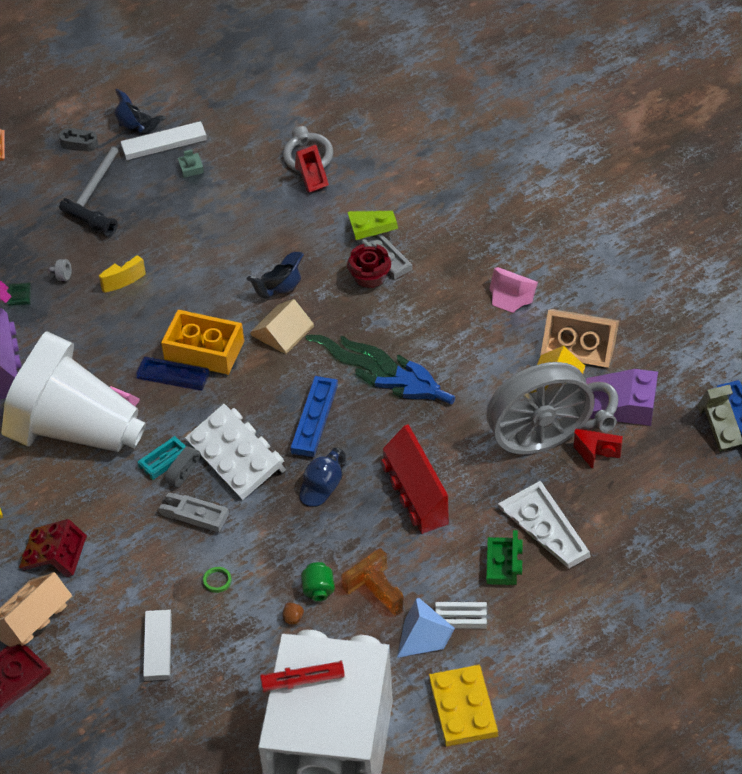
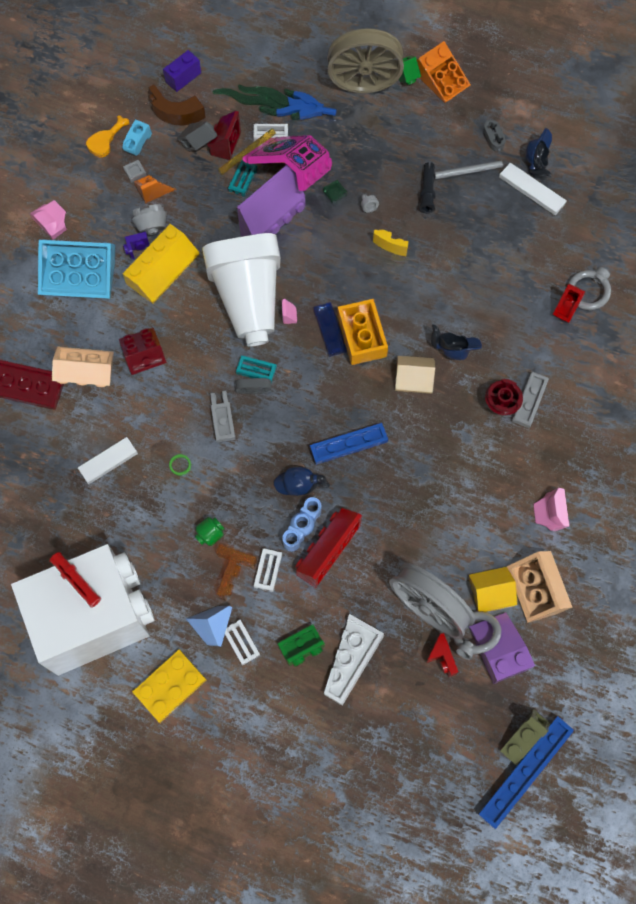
camera: 55 degrees right, 20 degrees up
sand green tile [178,149,204,178] -> none
white bracket [185,404,286,500] -> none
dark orange hinge [282,603,304,625] -> none
piece [306,335,455,405] -> none
lime wing [348,211,398,240] -> none
none -> white tile [254,548,282,592]
none -> light blue piece [283,497,321,551]

